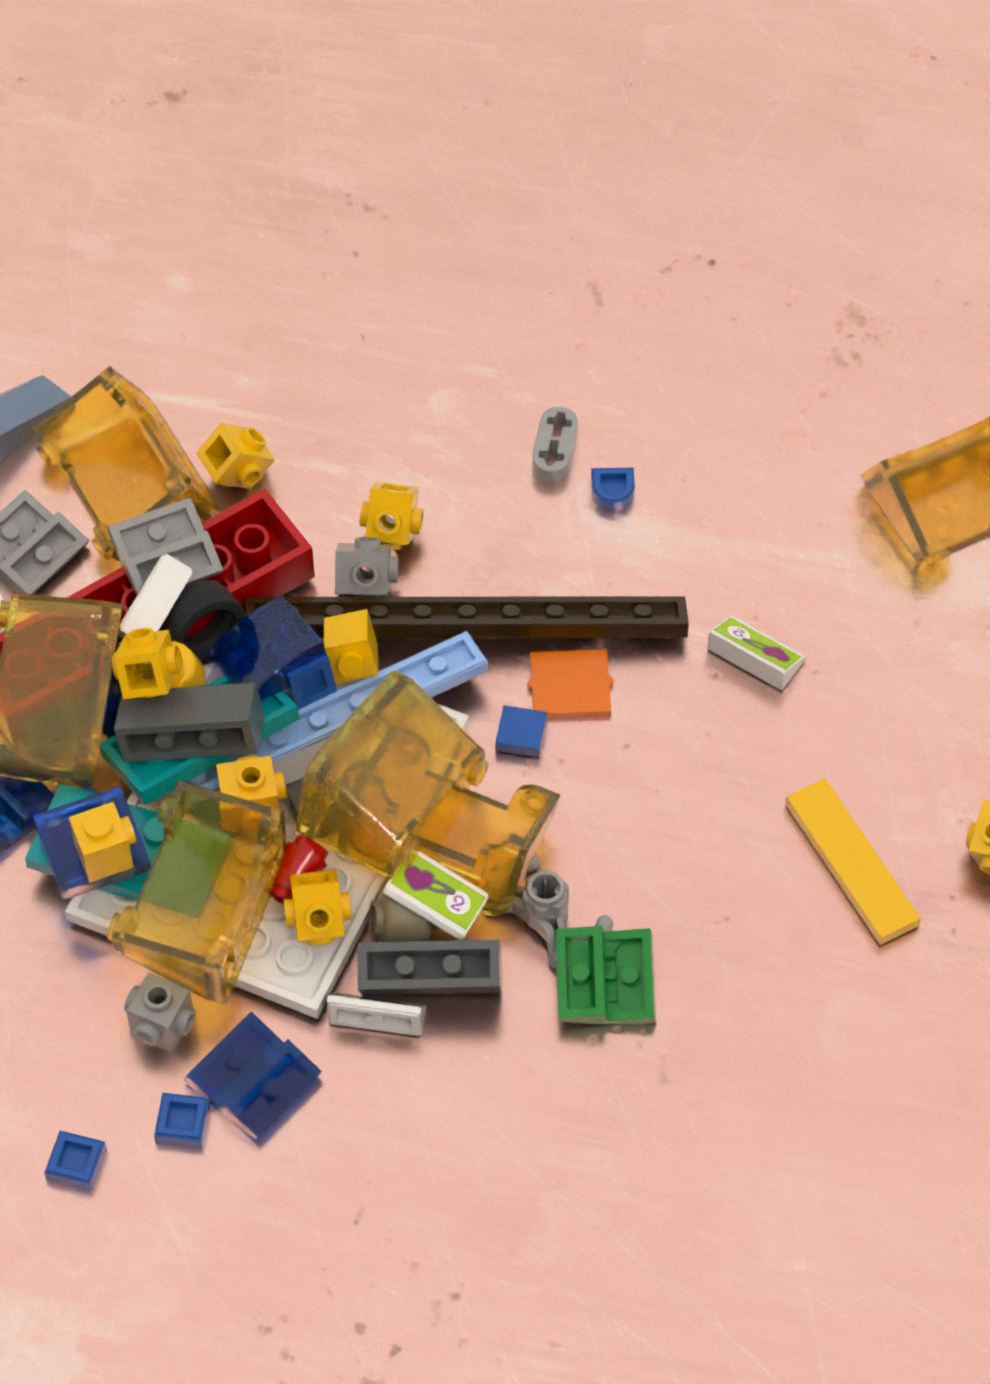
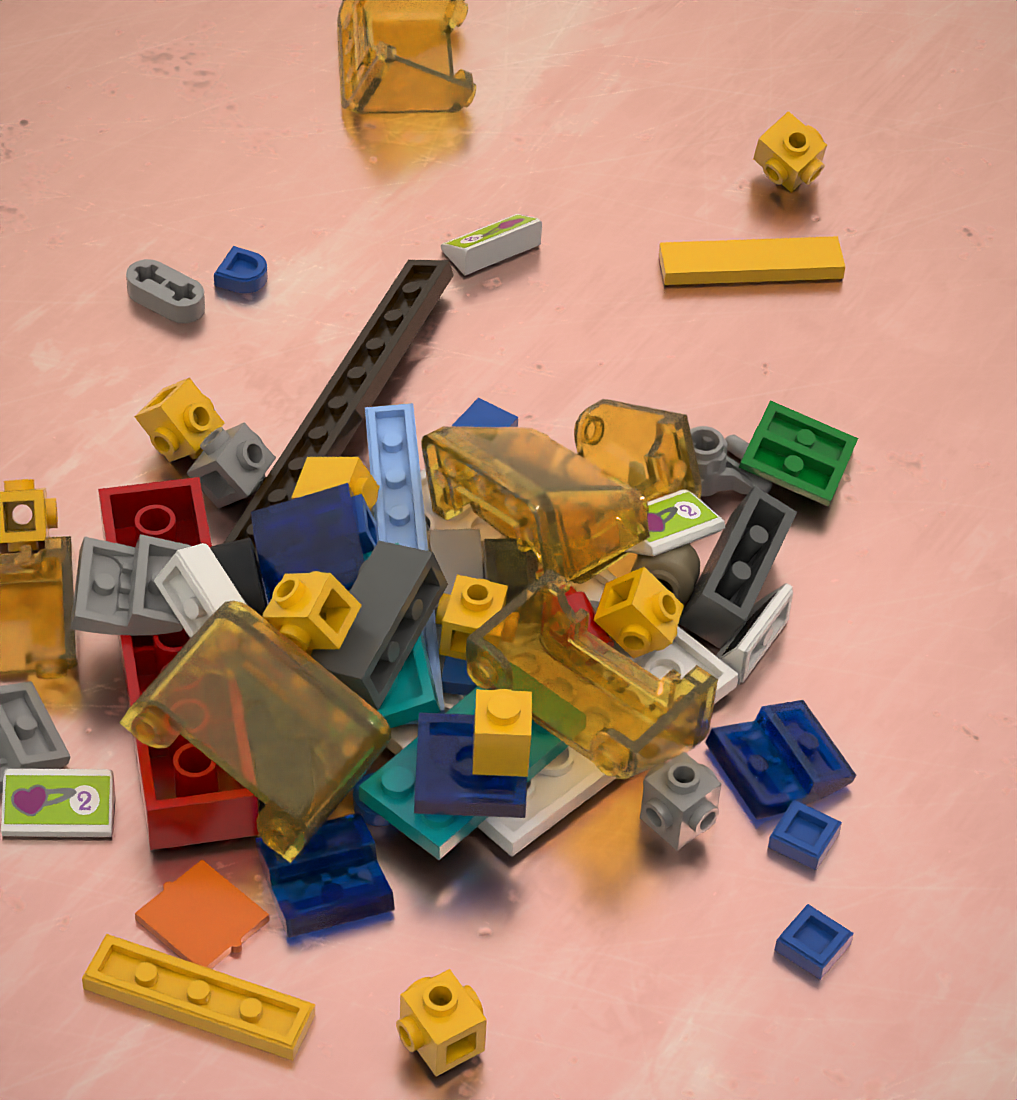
camera: 70 degrees left, 10 degrees down
orange piece [527,649,614,718] -> none

